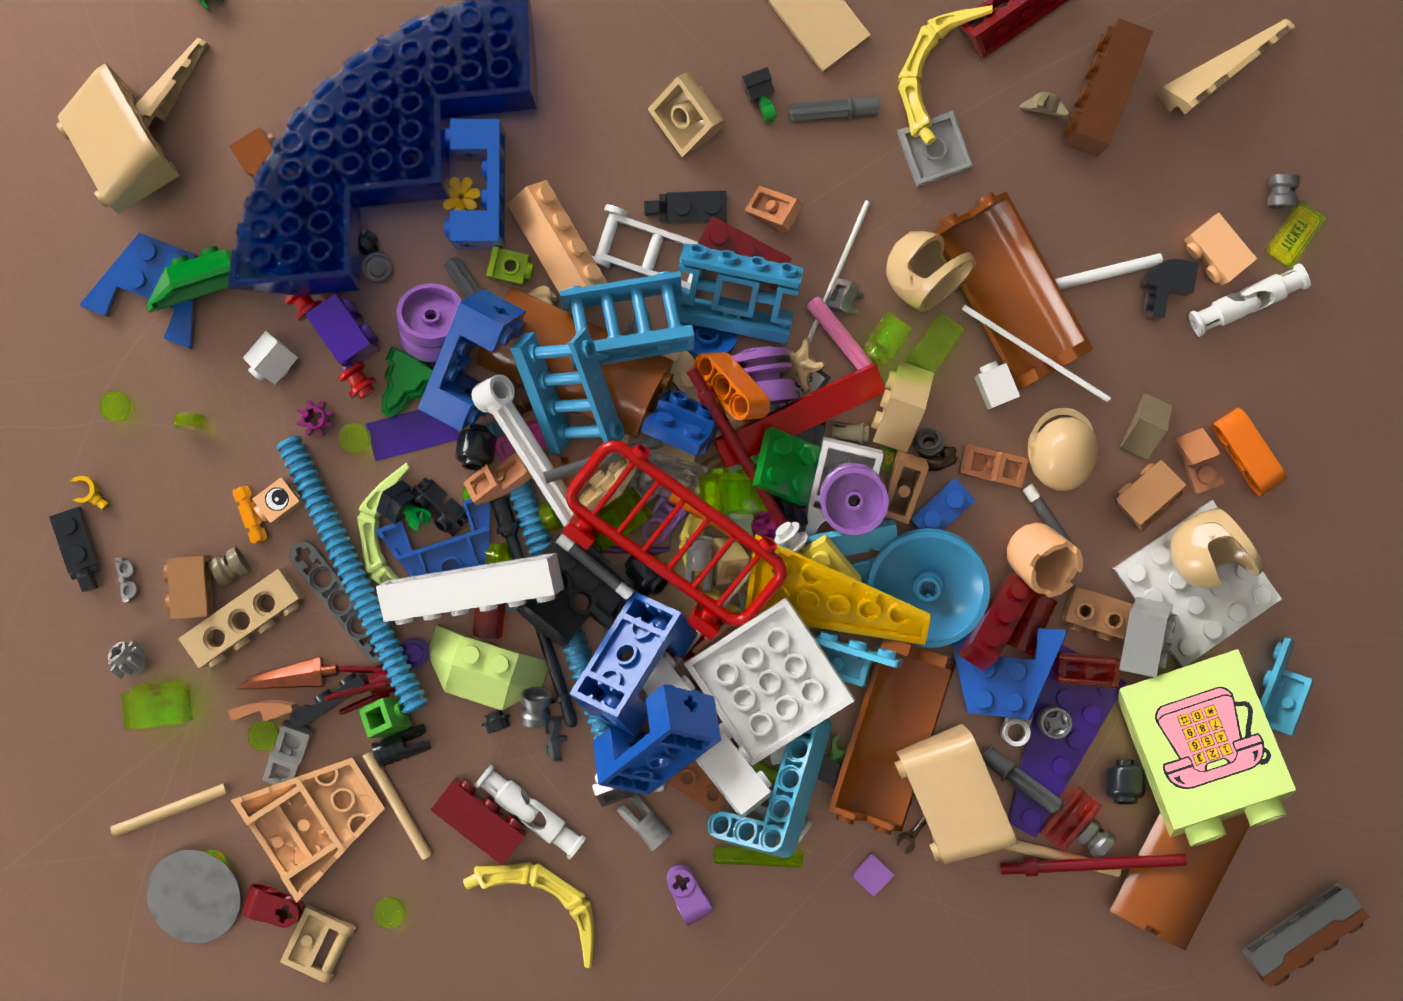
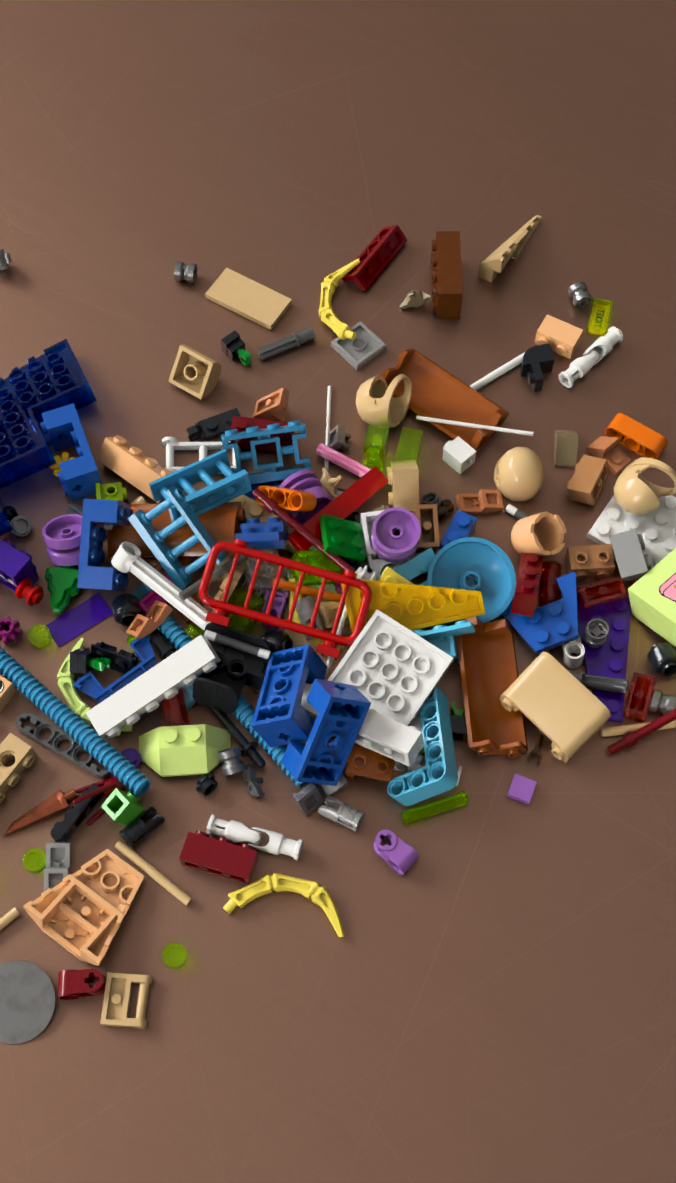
camera: 15 degrees left, 25 degrees down
nougat slope [227,700,299,722] -> none

